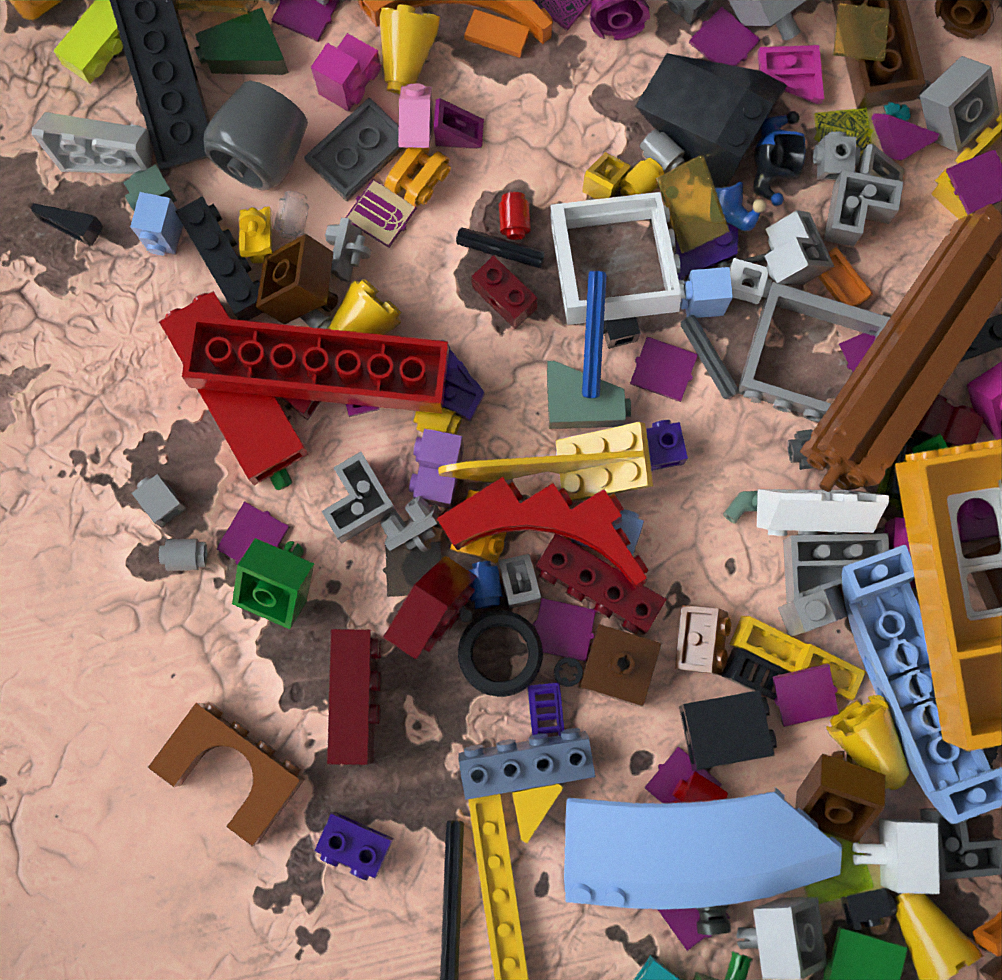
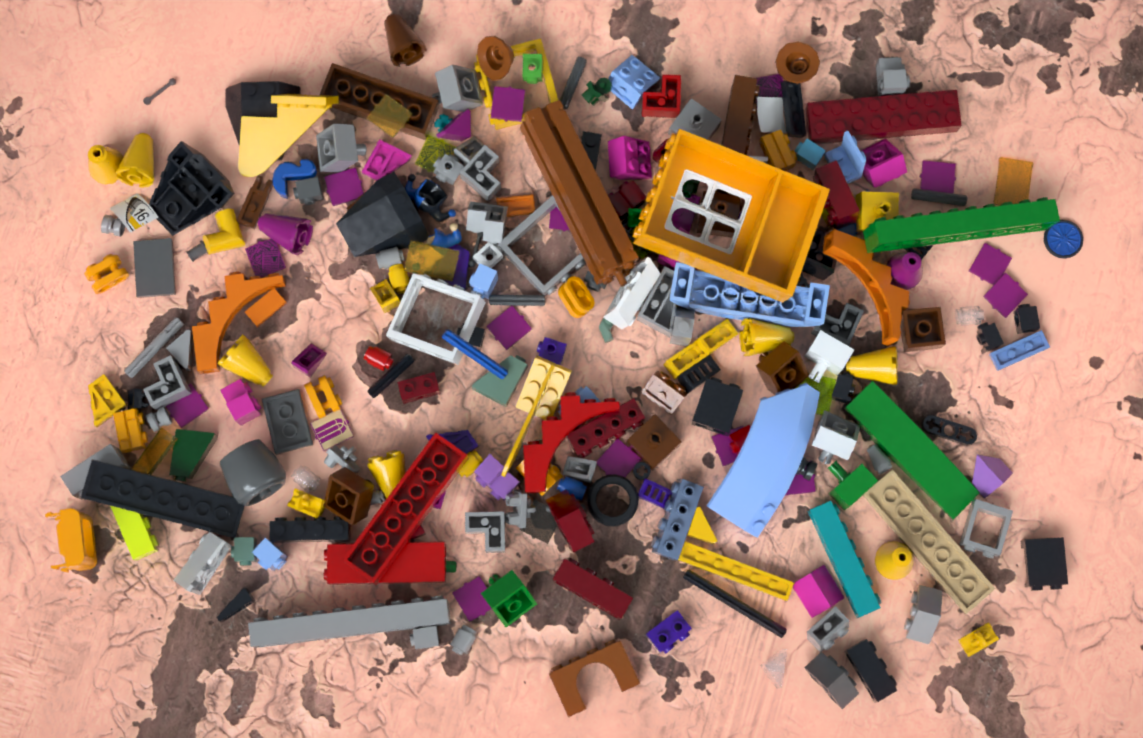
camera: 65 degrees left, 0 degrees up
bright pink slope [398,83,433,148] -> none
magenta piece [773,664,839,727] -> none
none -> light grey brick [248,596,451,648]
none -> light orange brick [558,276,595,318]

